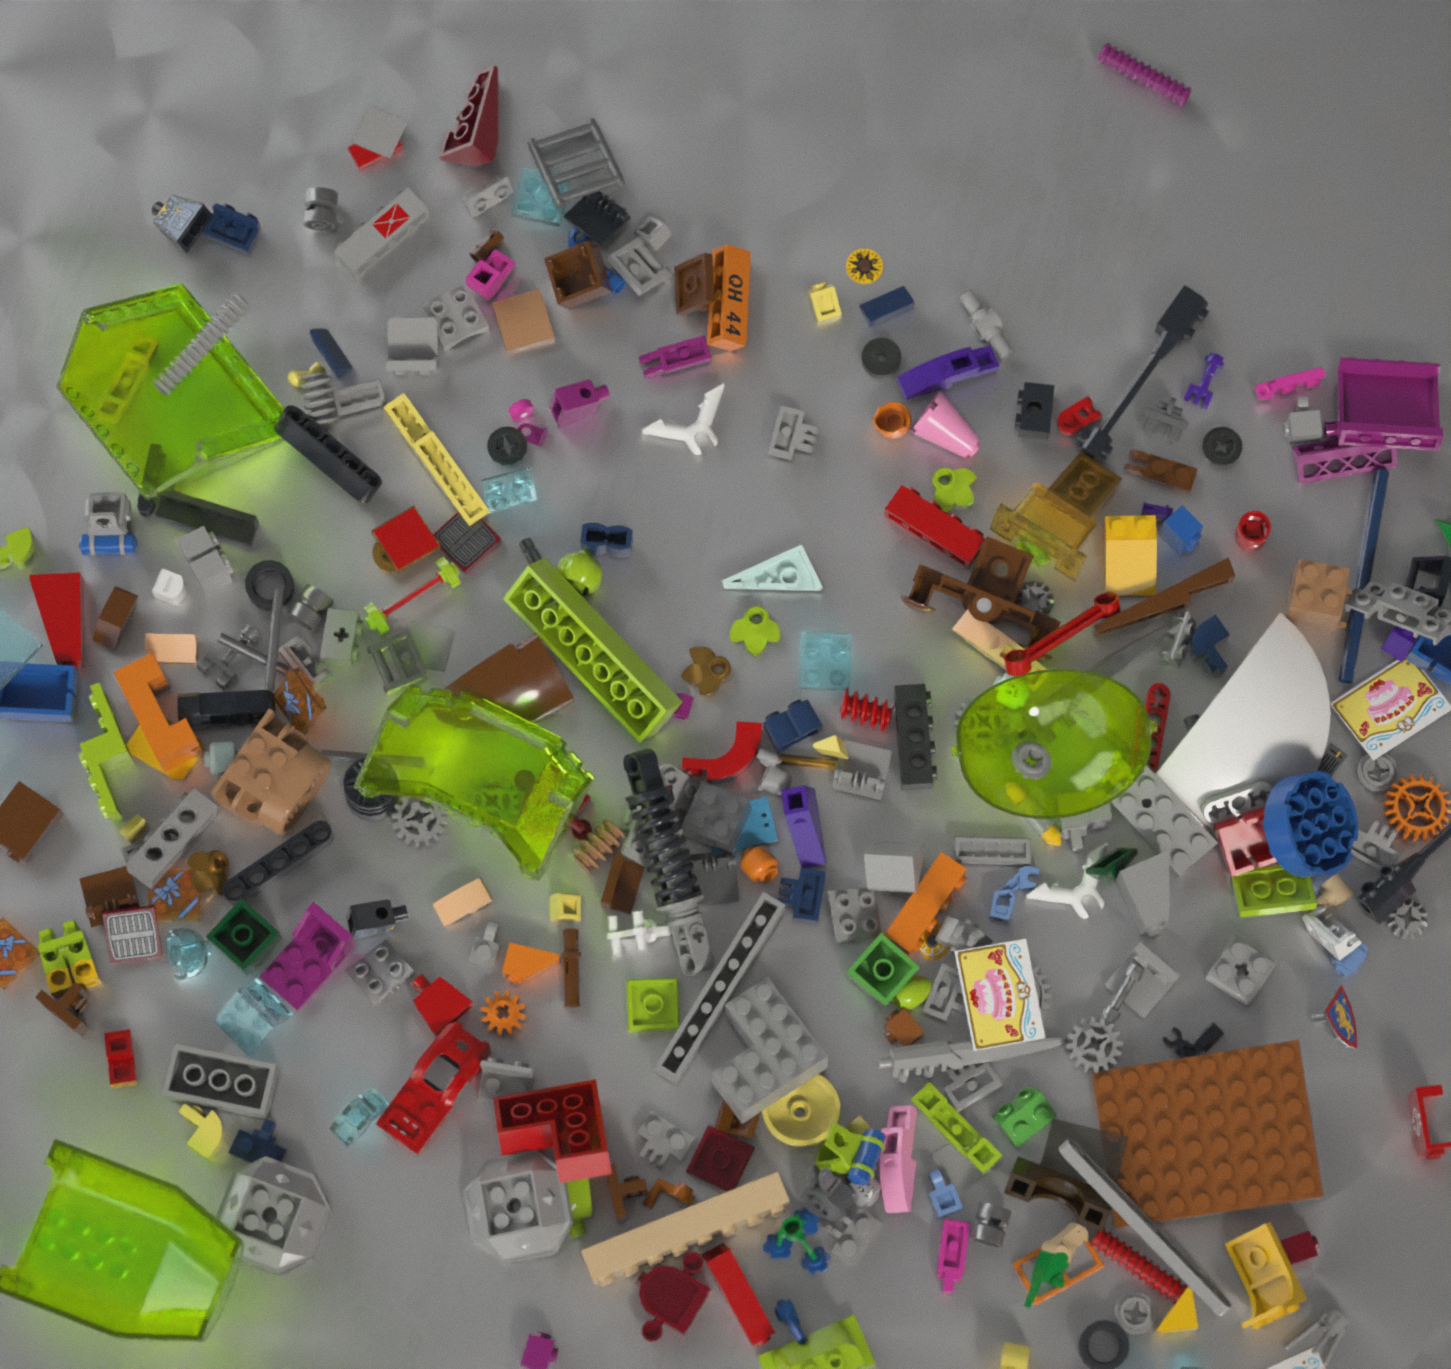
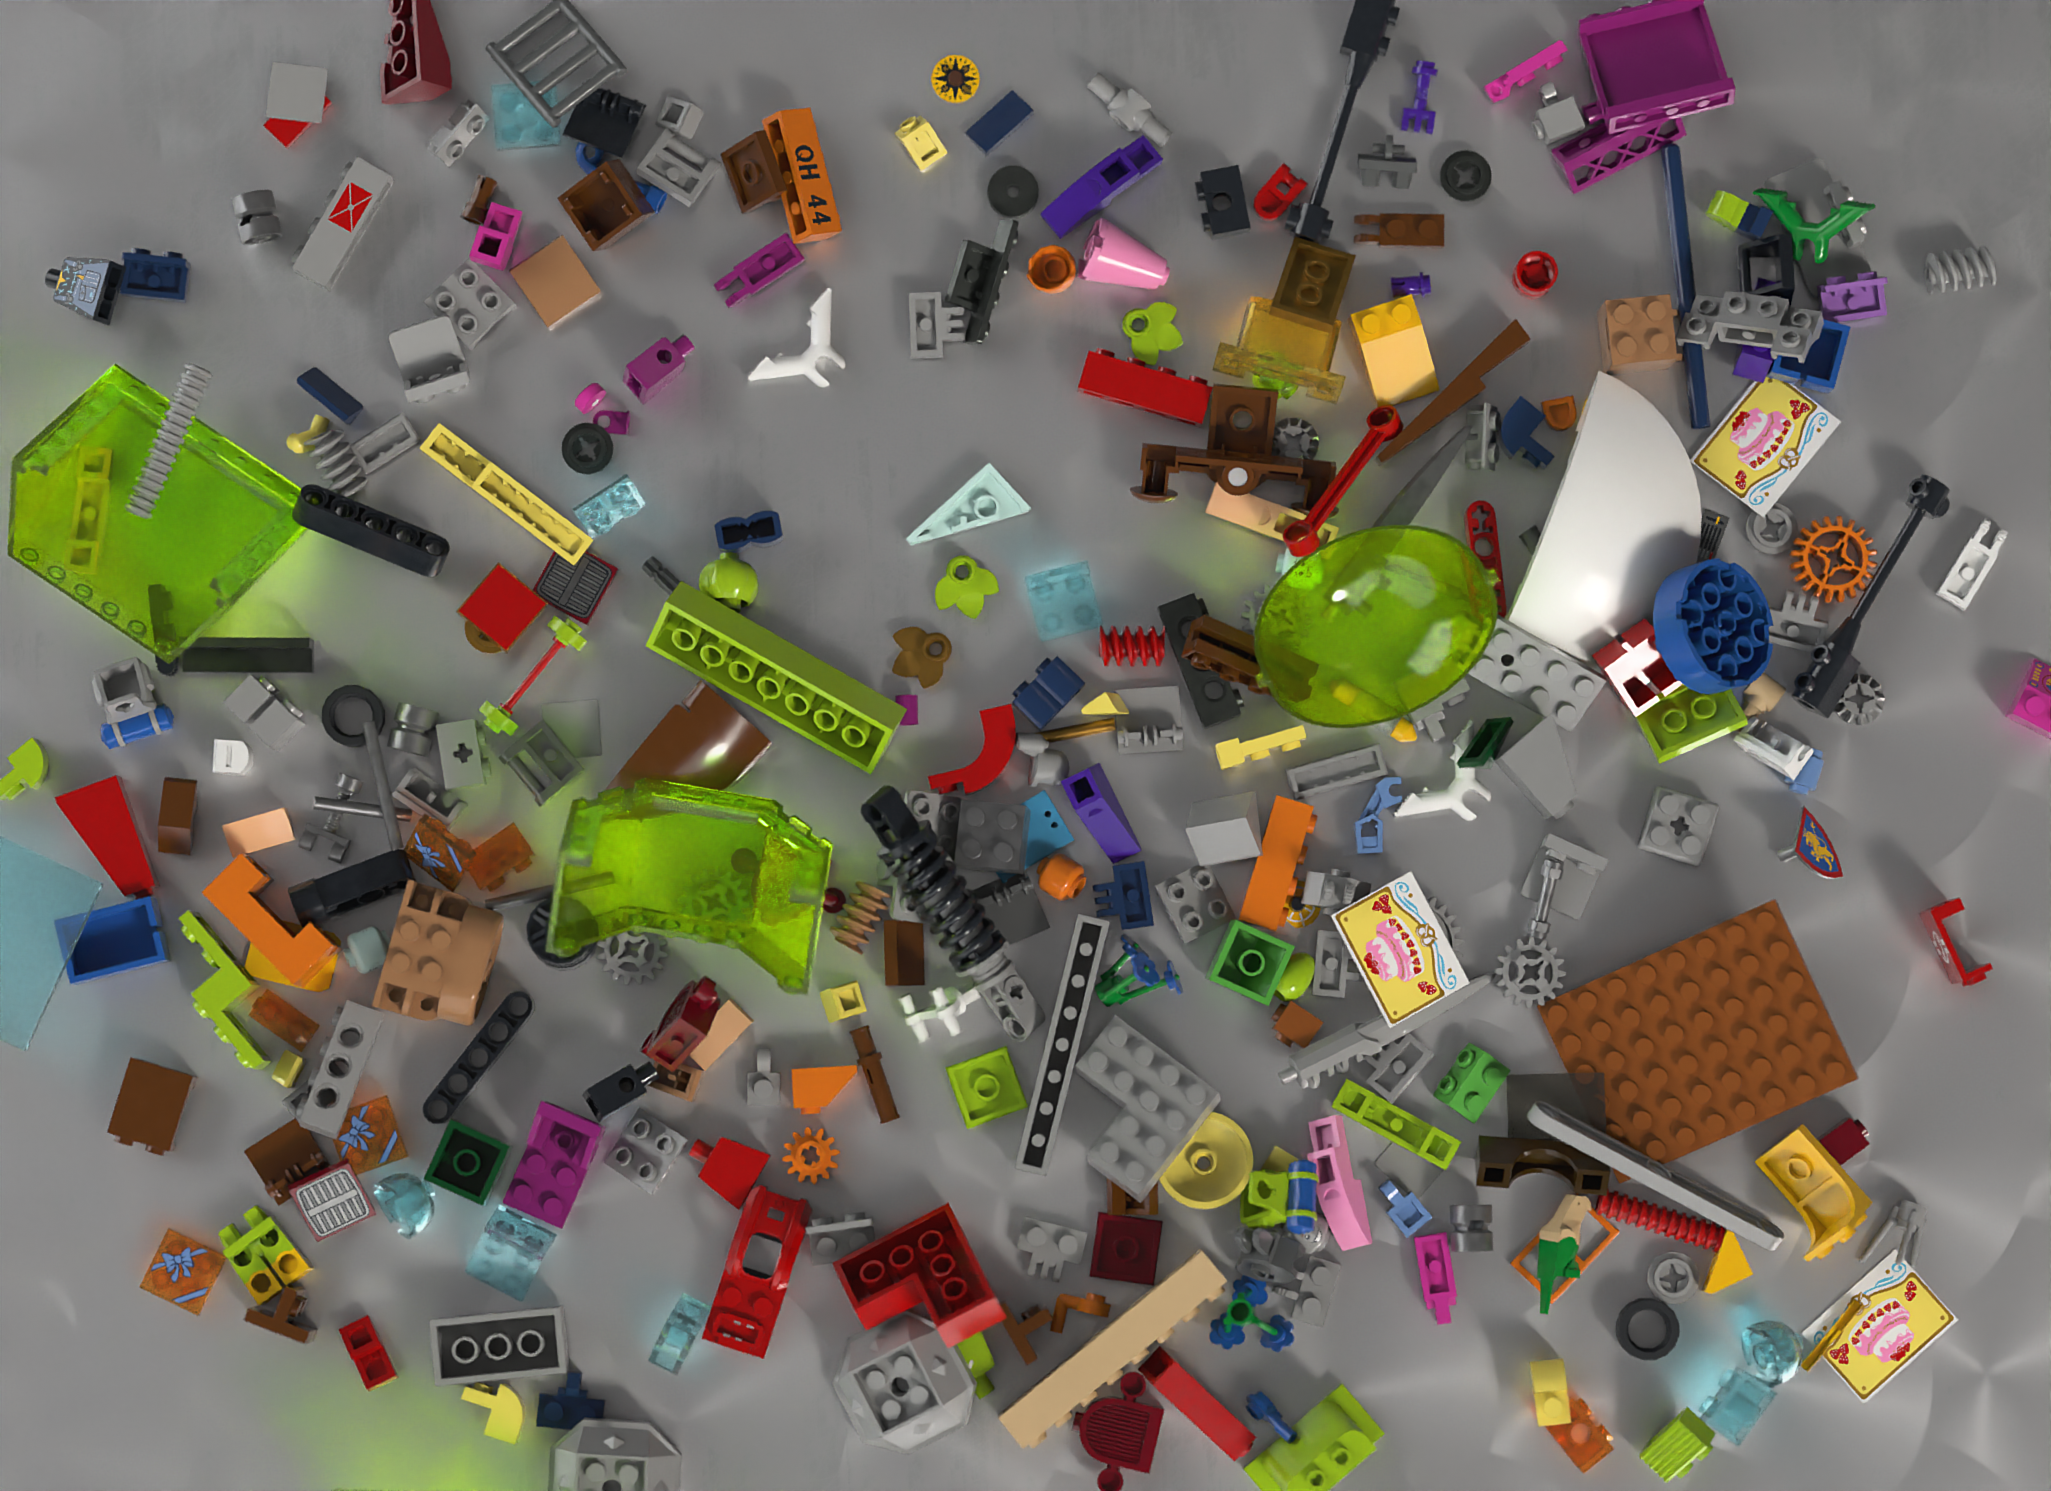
camera: 20 degrees left, 10 degrees up
pearl gold plate [187,850,229,896] -> none
light grey gear [1011,741,1051,781] -> none
blue brick [1159,505,1204,556] -> none
black bar [1162,1022,1224,1058] -> none
light grey beam [1201,780,1273,823] -> none
none -> clear orange hinge [248,989,320,1052]
none -> clear orange bracket [460,822,536,893]
none -> dark red piece [640,975,721,1072]
none -> medium nougat slope [647,1061,705,1102]
none -> pearl dark grey bracket [944,220,1019,344]
none -> plant [1095,933,1184,1007]
none -> reddish brown brick [1181,615,1318,707]
none -> light yellow plate [1214,725,1307,770]
none -> orange tile [1541,395,1577,431]
none -> leg [1706,190,1773,241]

